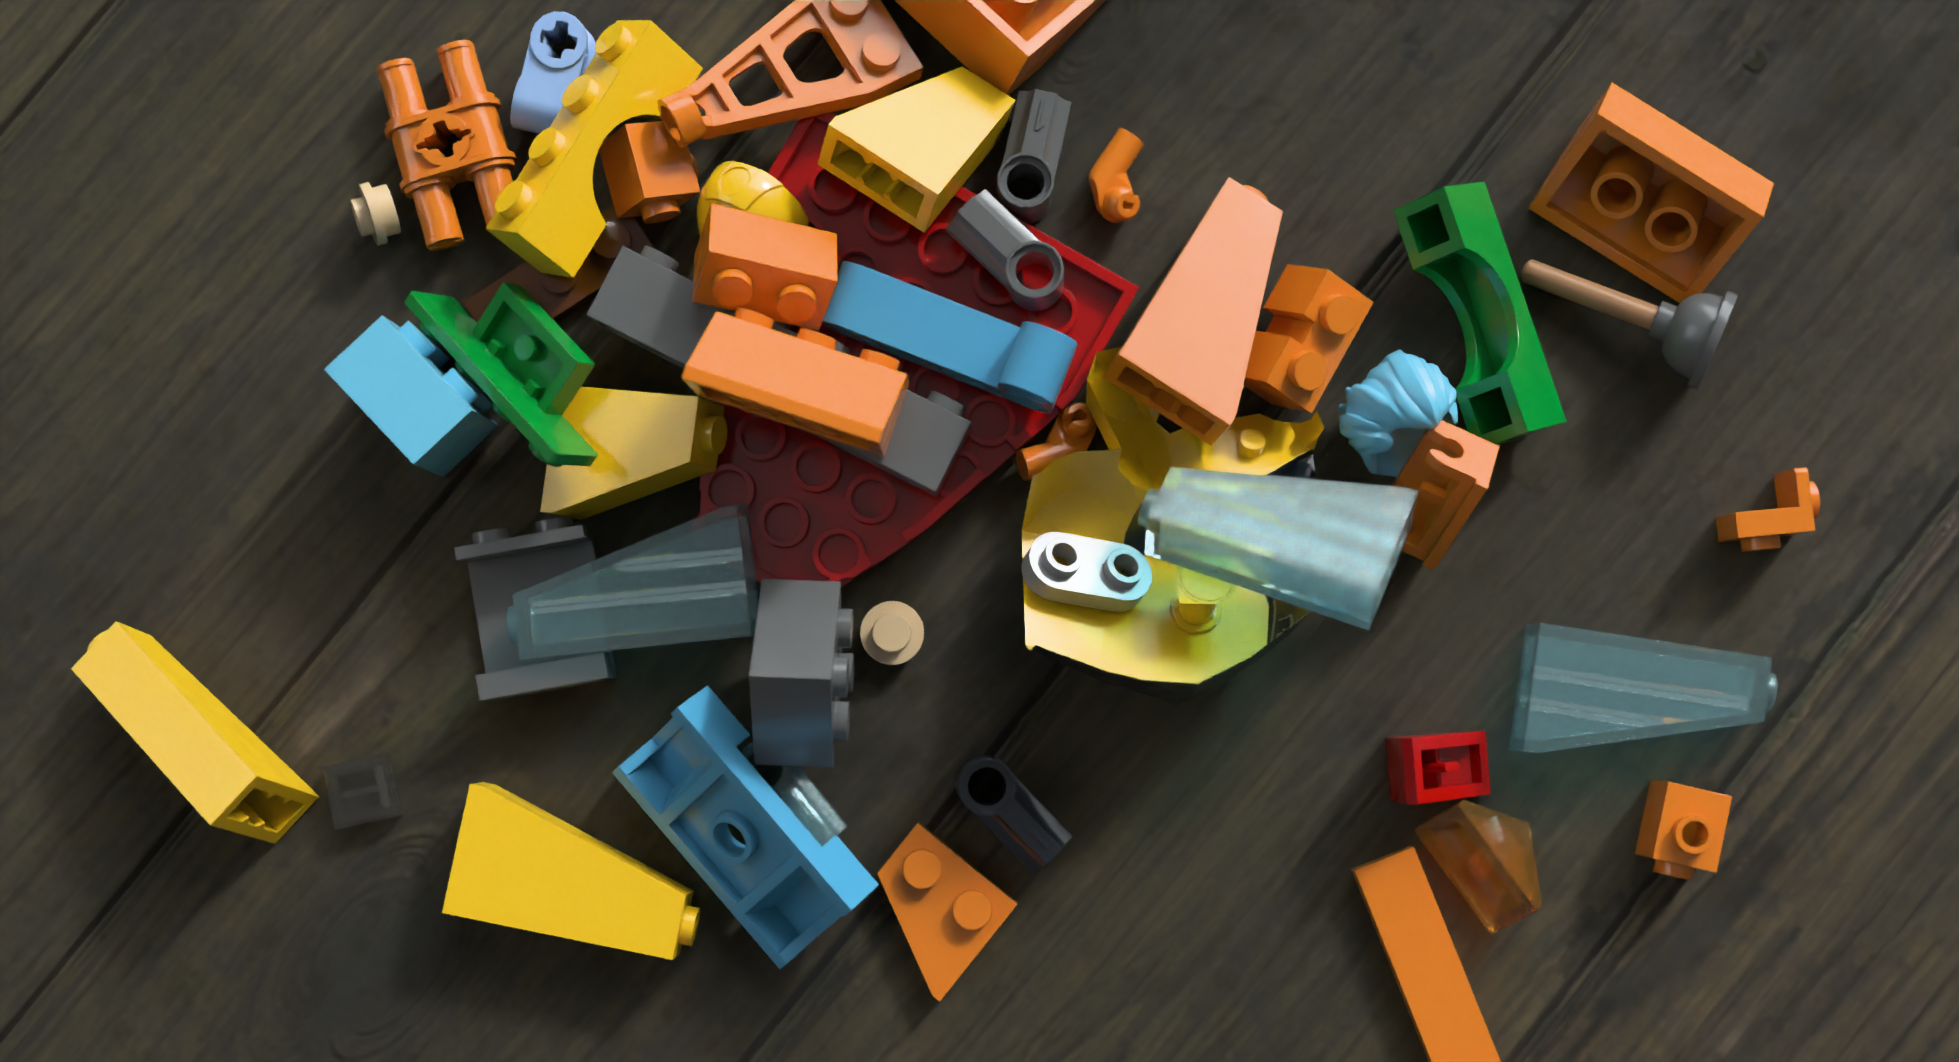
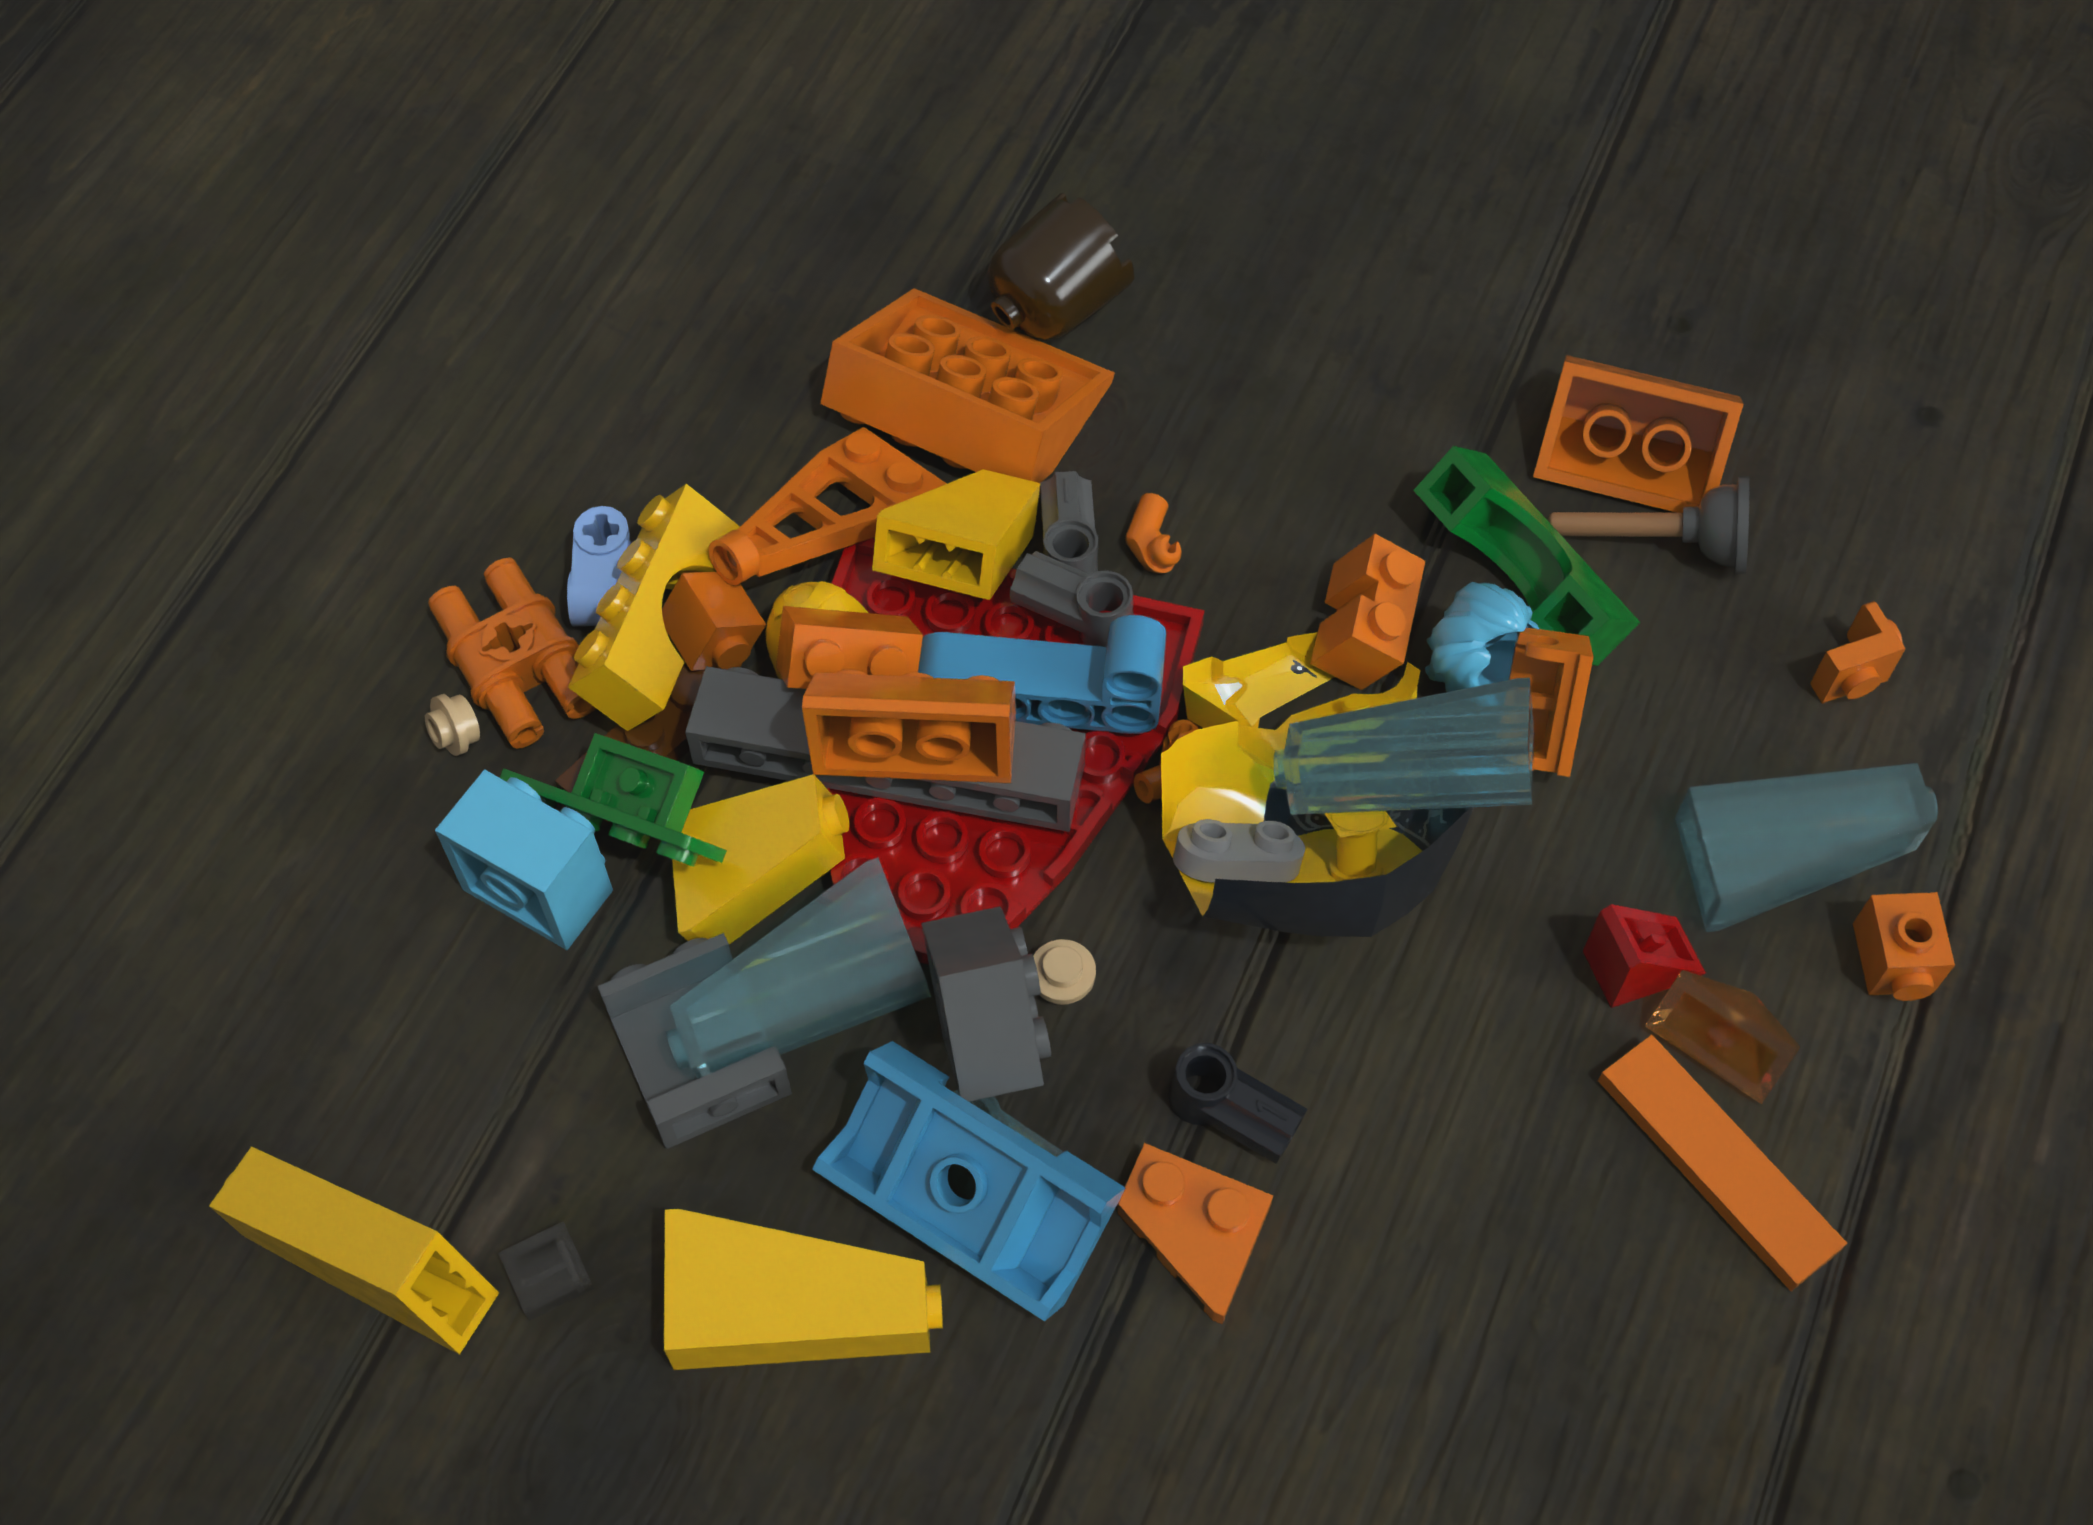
camera: 15 degrees left, 25 degrees down
slope [1103,177,1283,446] -> none

